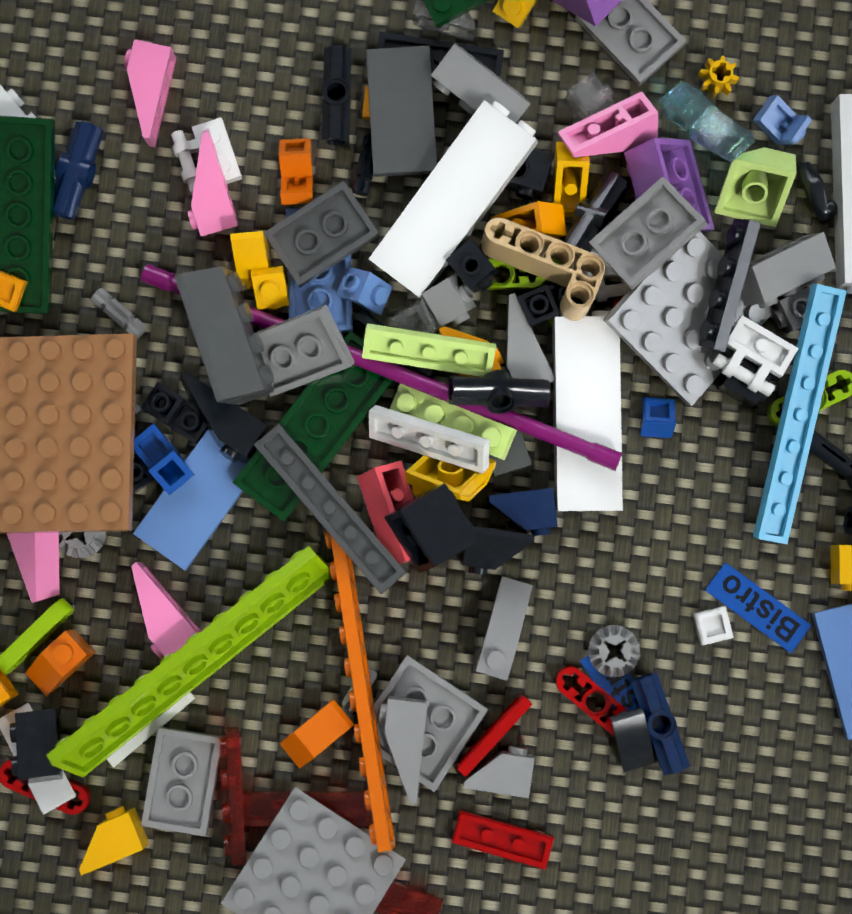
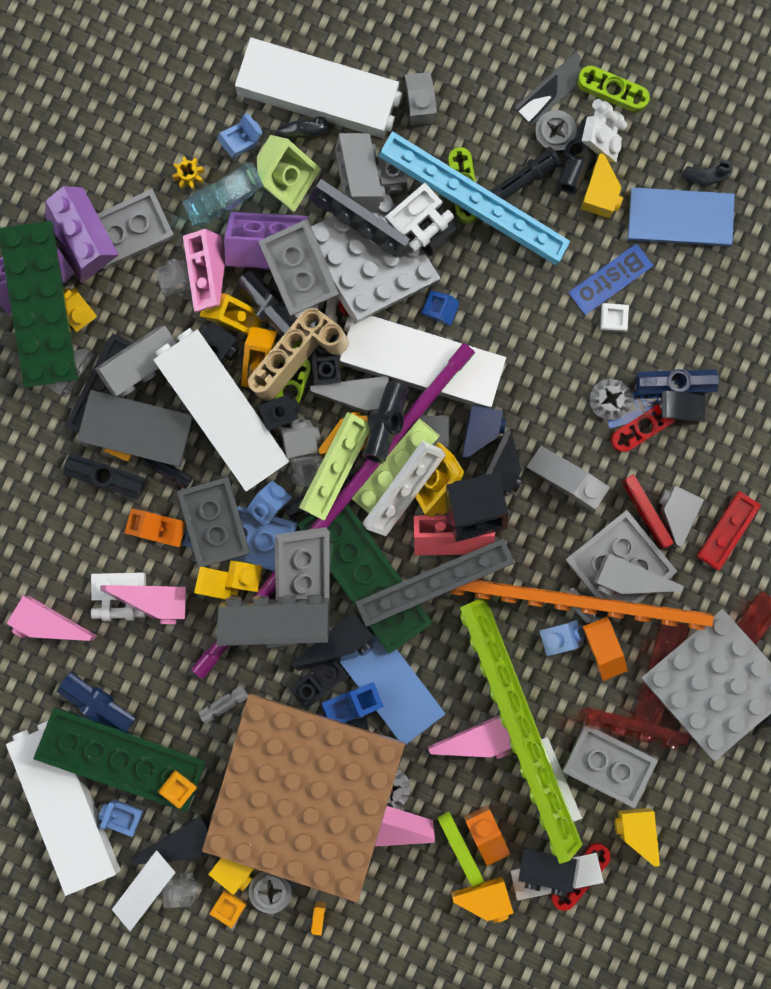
camera: 75 degrees left, 0 degrees up
none -> medium blue bracket [540,620,585,656]

